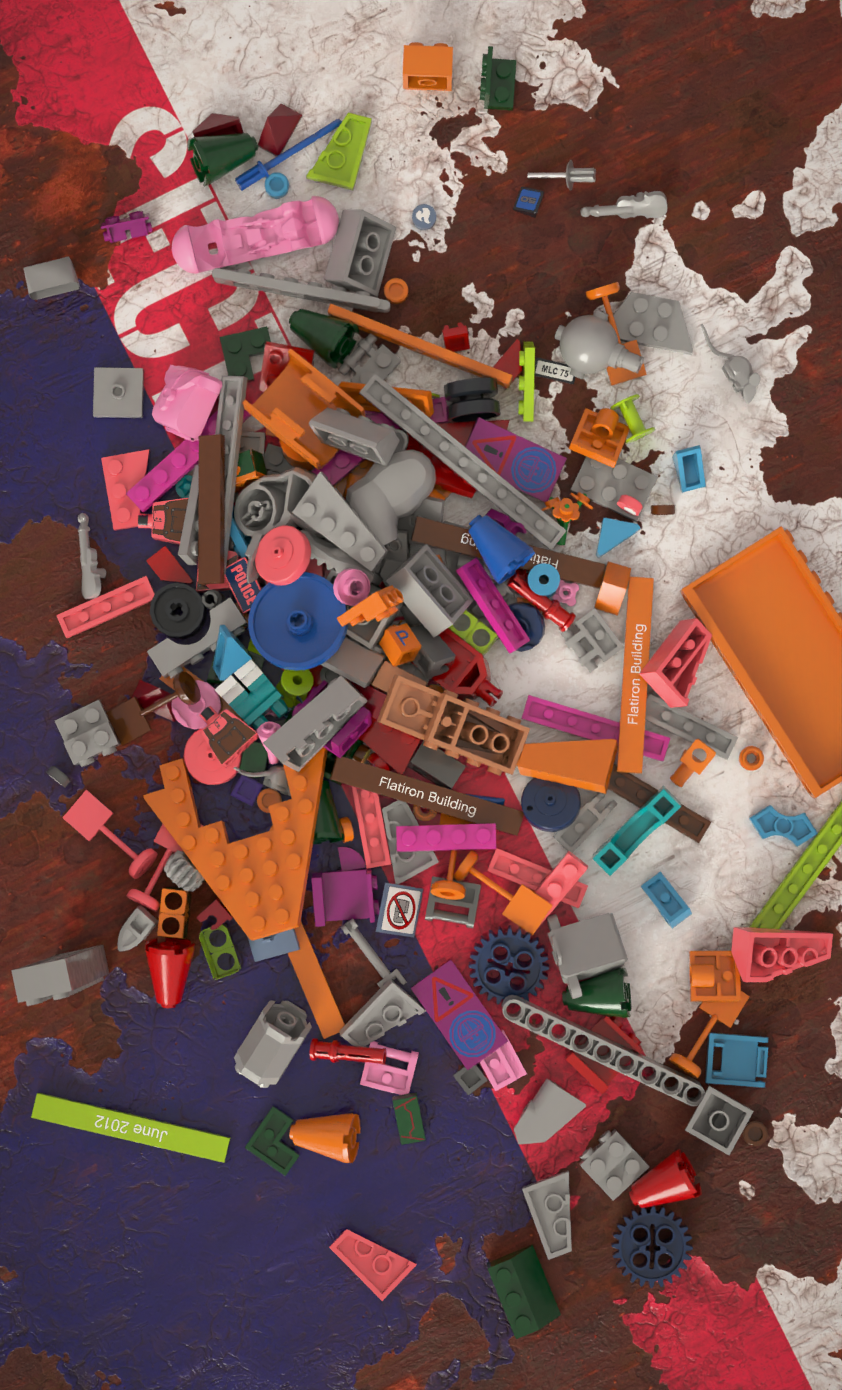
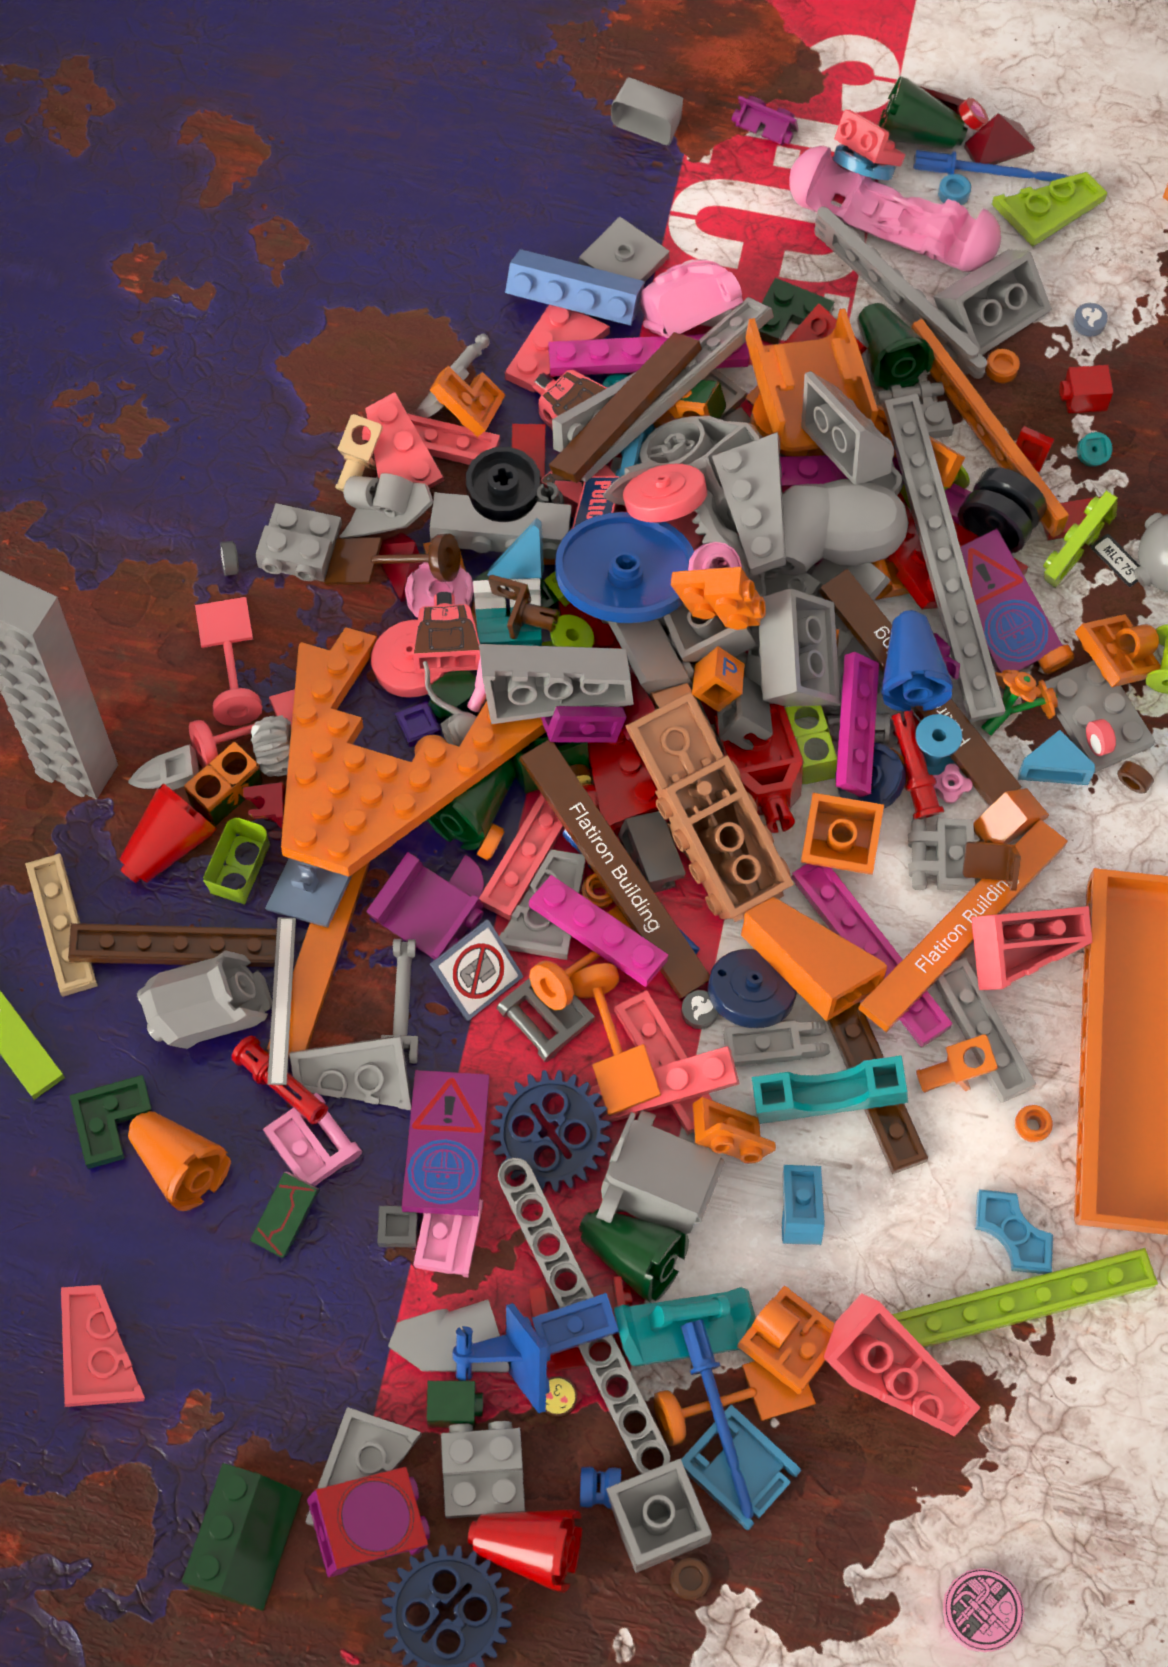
camera: 30 degrees right, 20 degrees down
none -> tan tile [25,853,98,997]
none -> reddish brown tile [68,923,277,967]
none -> sticker [267,917,296,1085]
none -> panel [307,1467,430,1578]
none -> tan bracket [335,414,383,492]
none -> light grey panel [340,473,434,539]
none -> coral wing [366,392,445,489]
none -> dark green brick [427,1381,483,1428]
none -> orange plate [430,366,505,437]
none -> blue plate [452,1303,550,1413]
none -> reddish brown bracket [488,575,559,640]
none -> medium blue brick [505,249,645,326]
none -> blue plate [532,1293,619,1355]
none -> light yellow tile [544,1376,577,1418]
none -> blue wheel [580,1467,621,1509]
none -> teal piece [614,1287,756,1366]
none -> dark grey tile [681,990,718,1029]
none -> blue piece [681,1319,753,1519]
none -> orange bracket [693,1097,776,1164]
none -> orange slope [801,793,884,875]
none -> dark azure tile [832,144,896,180]
none -> coral bracket [834,109,906,166]
none -> red tile [959,97,989,130]
none -> reddish brown bracket [962,839,1021,891]
none -> orange tile [1038,645,1075,674]
none -> red brick [1059,365,1113,414]
none -> teal tile [1077,432,1113,467]

